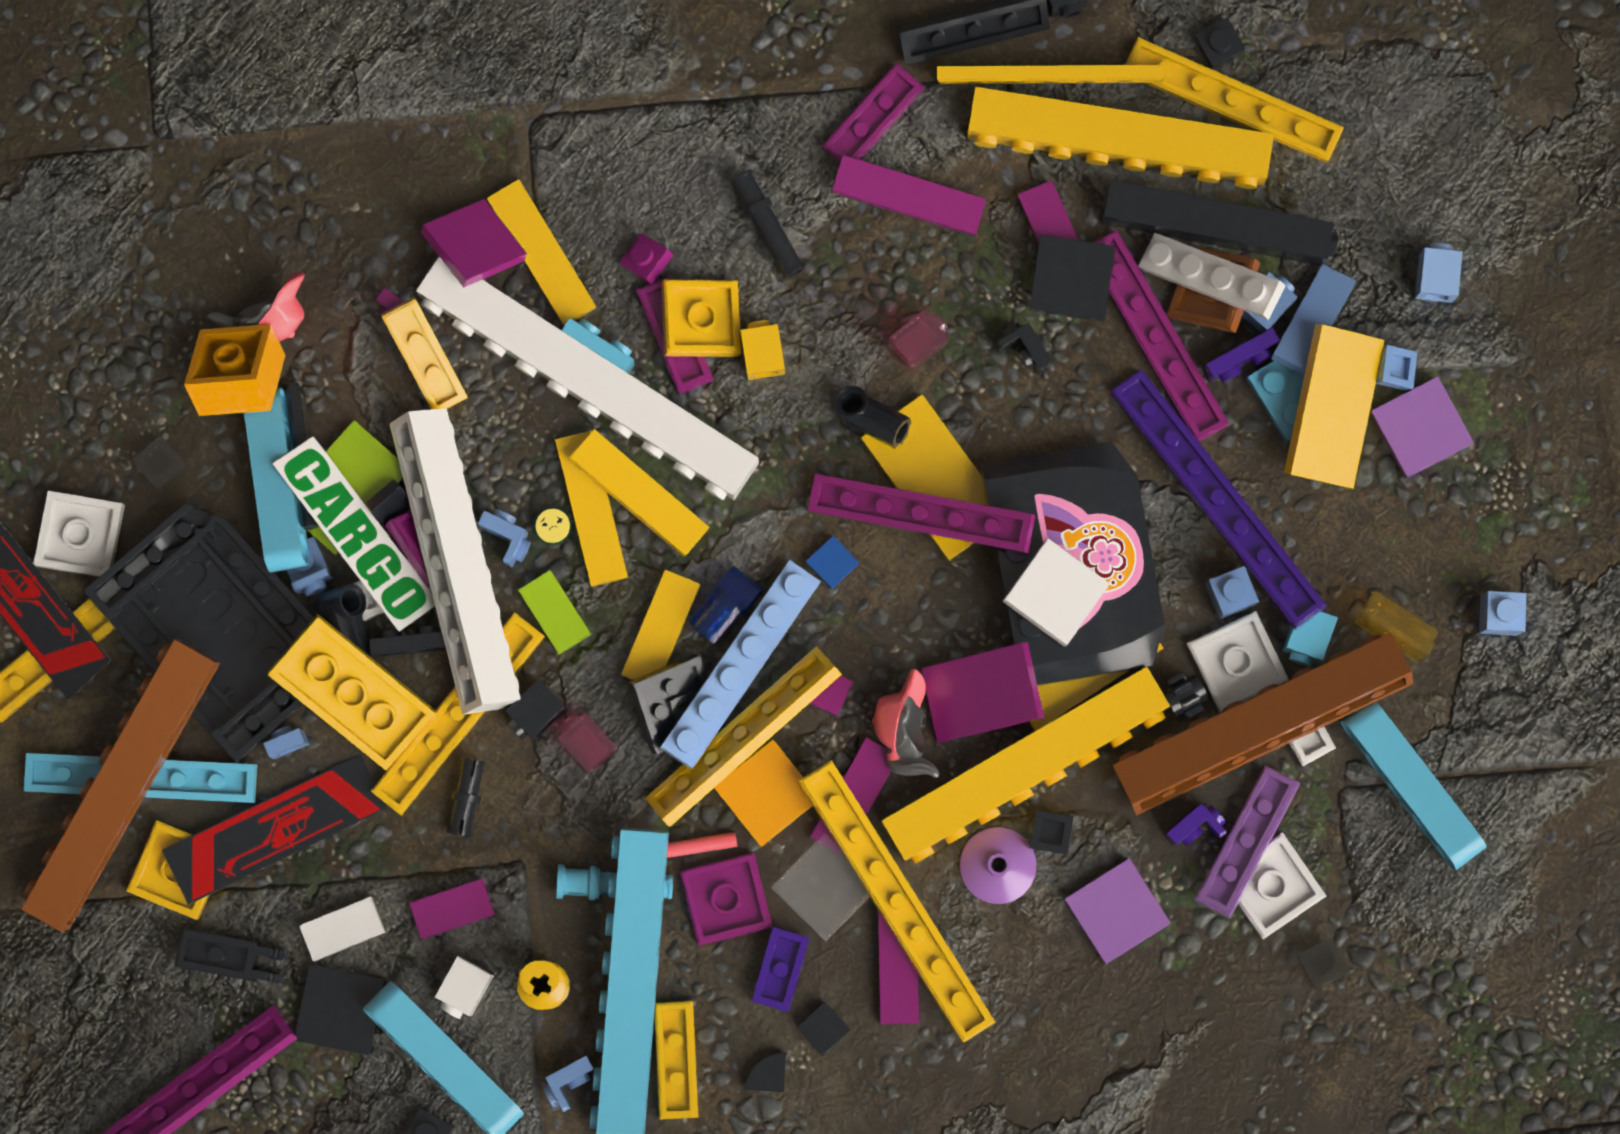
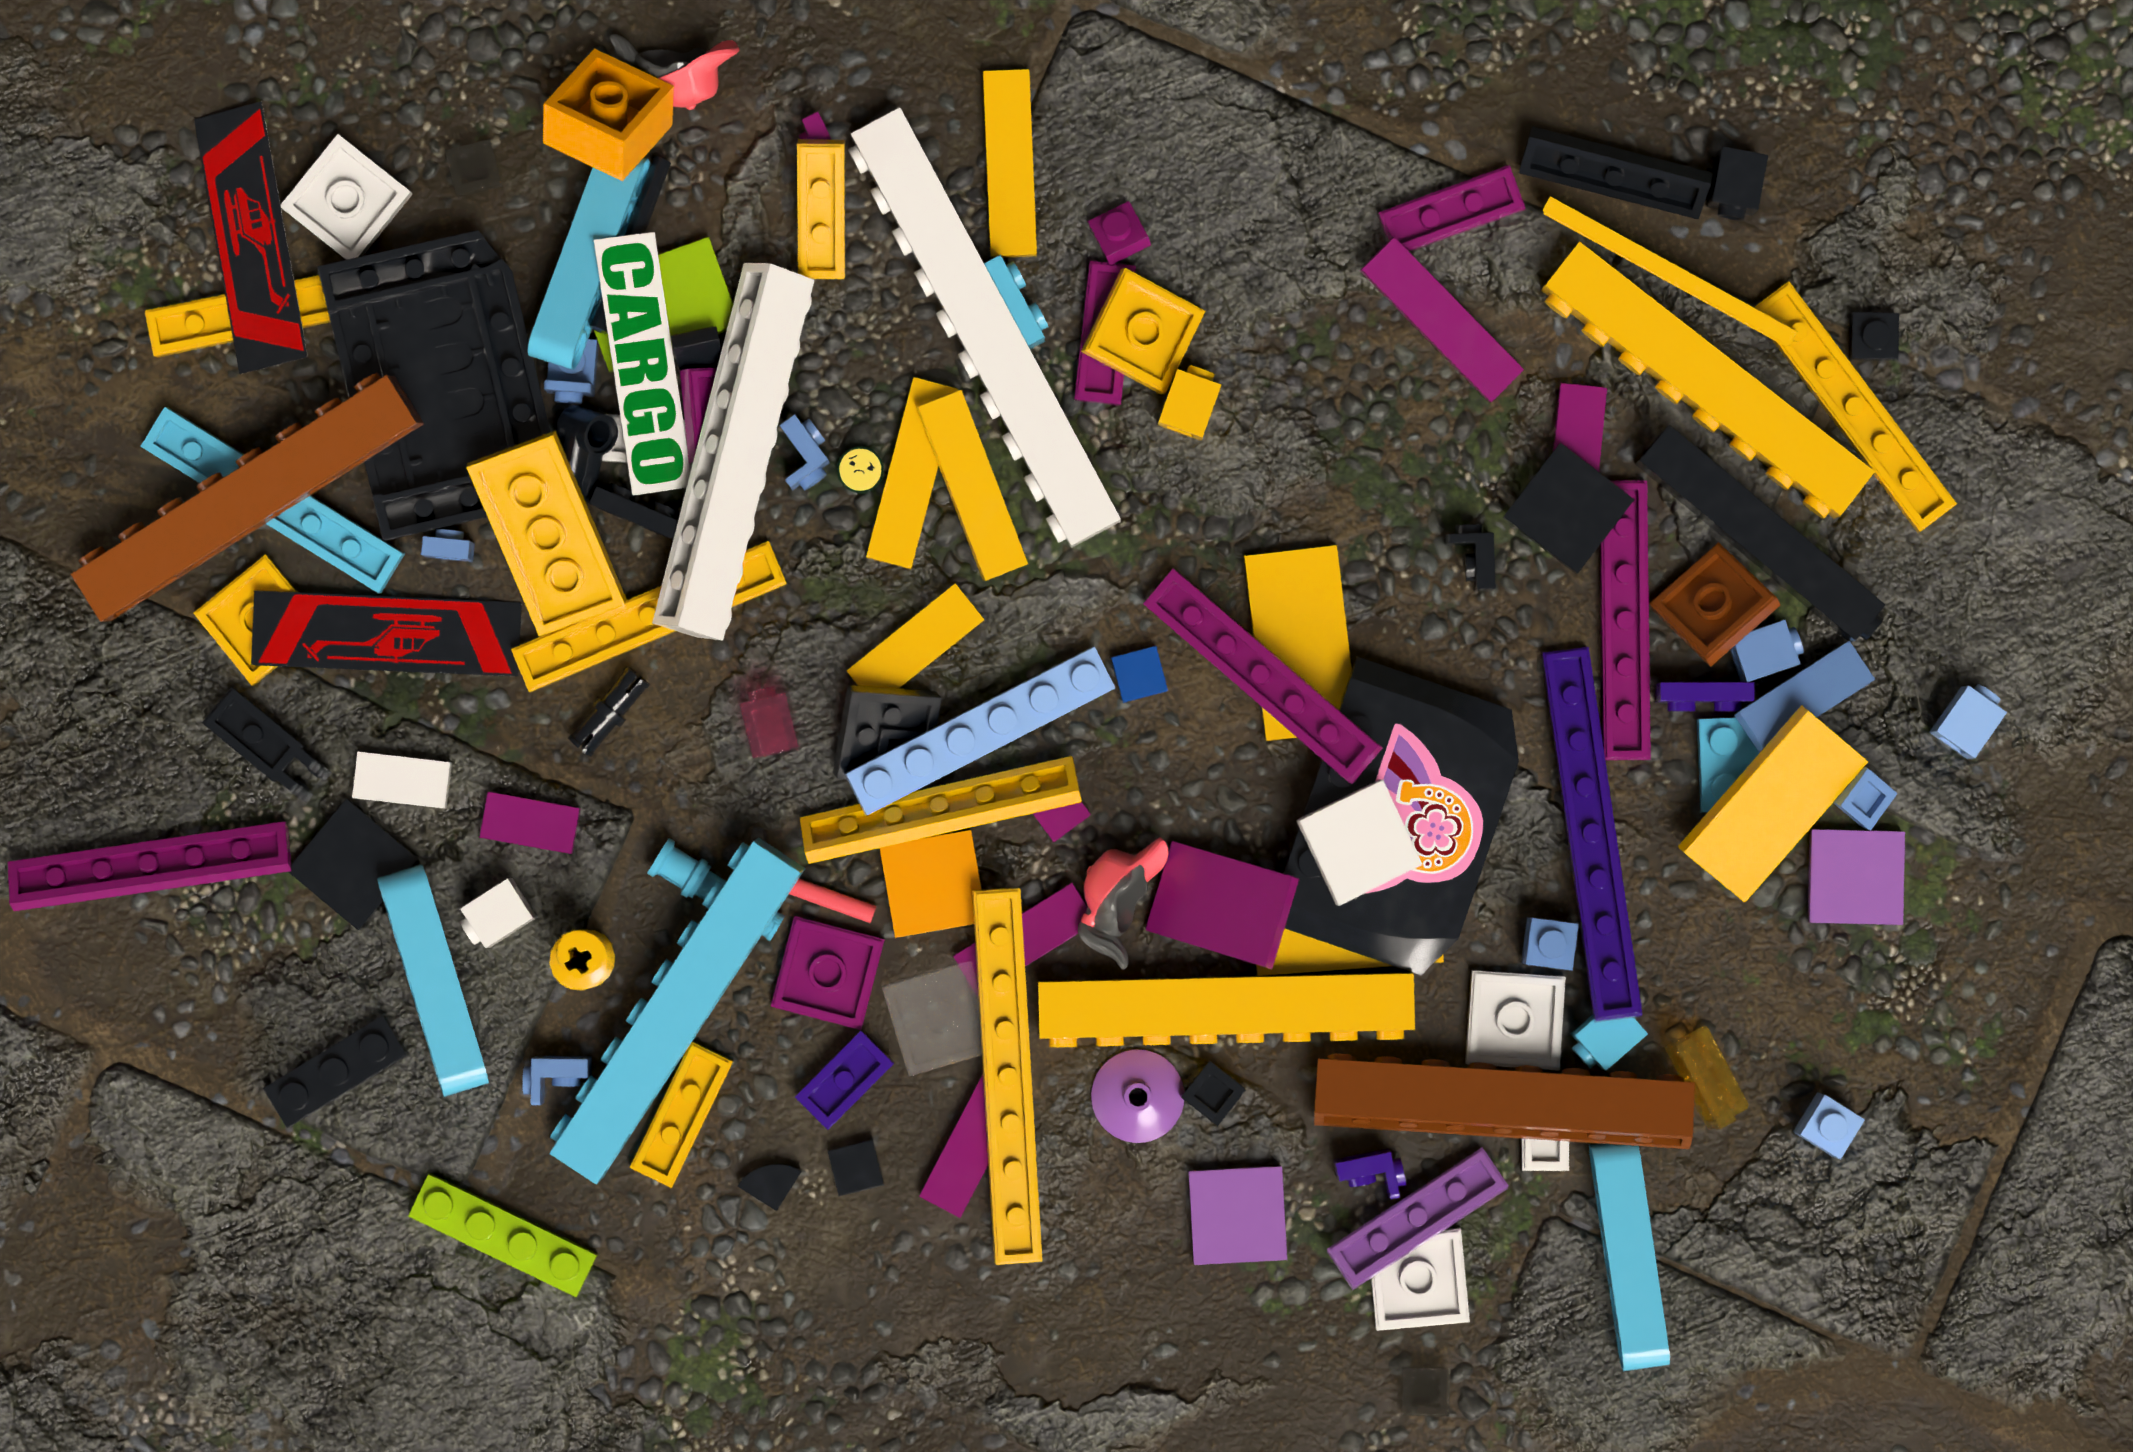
camera: 25 degrees right, 5 degrees up
magenta tile [421,199,527,288] -> none
black brick [505,679,567,741] -> none
lime tile [518,570,591,655] -> none
clear blue piece [689,565,764,645] -> none
black pin [730,170,805,280] -> none
black piece [835,386,912,449] -> none
clear pink brick [888,309,949,373] -> none
white plate [1138,233,1285,320] -> none
black gear [1162,671,1209,720] -> none

